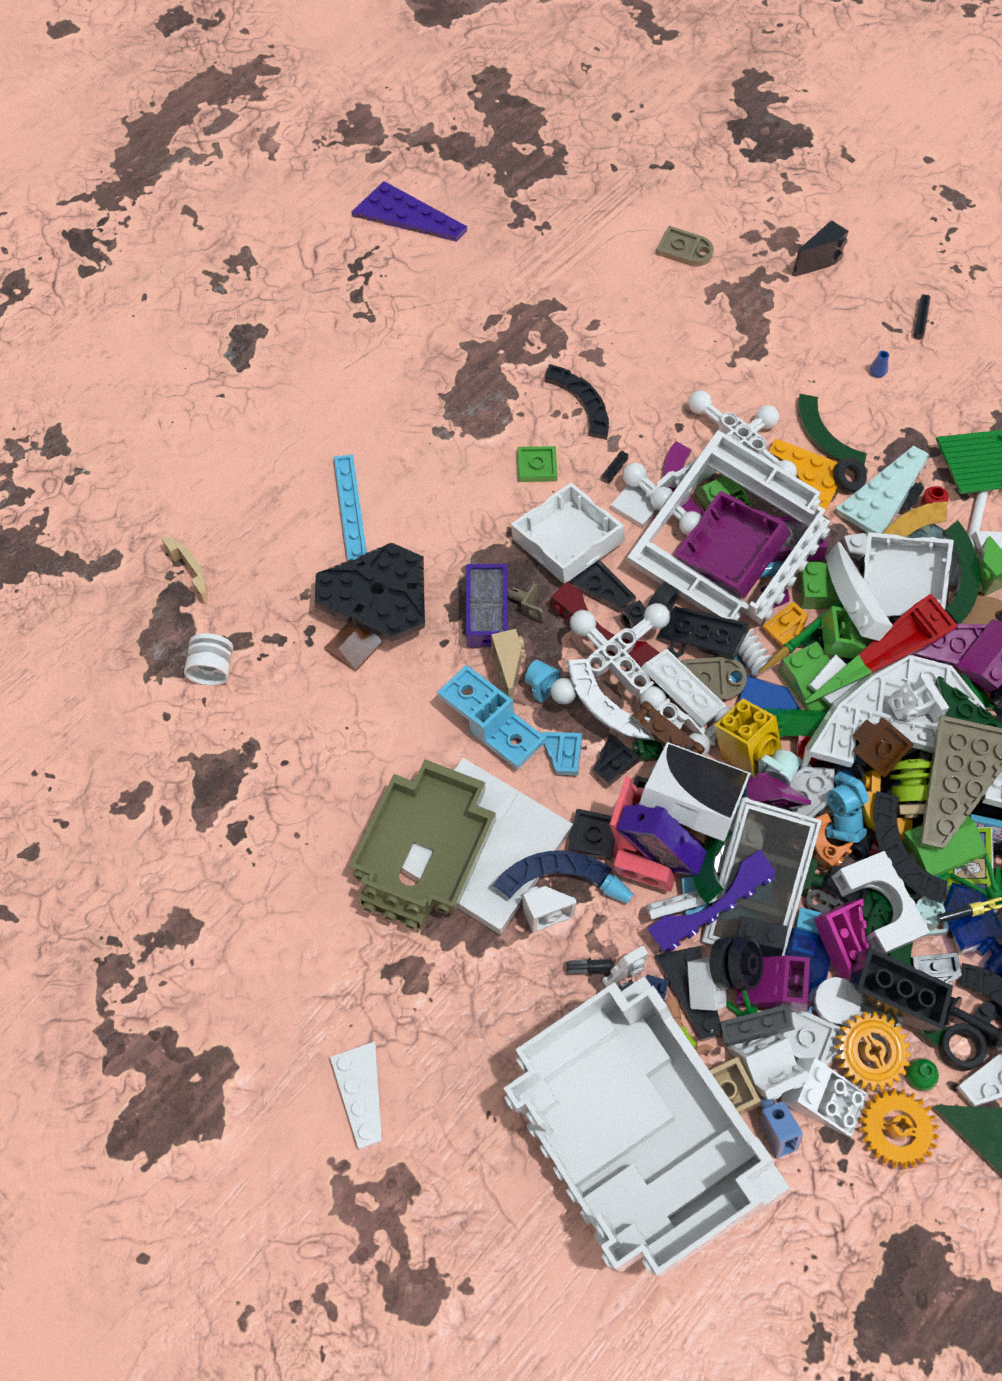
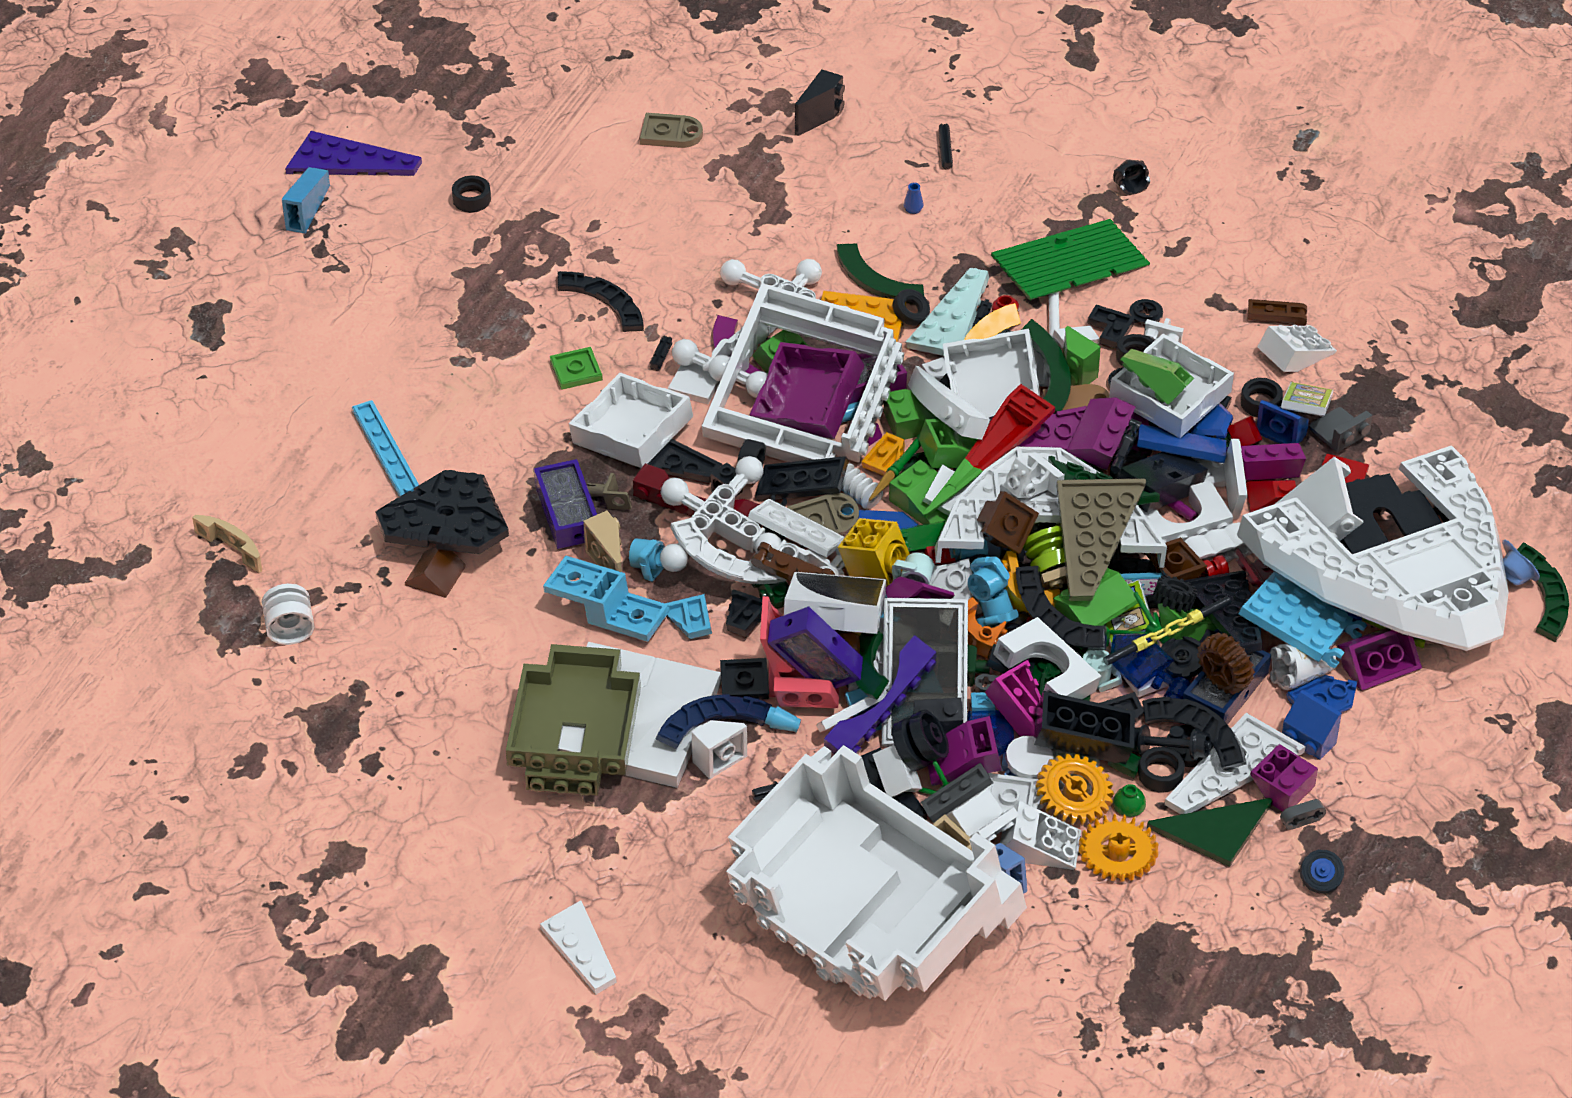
camera: 15 degrees left, 15 degrees down
none -> dark azure slope [282,167,330,234]
none -> black tyre [452,175,491,213]

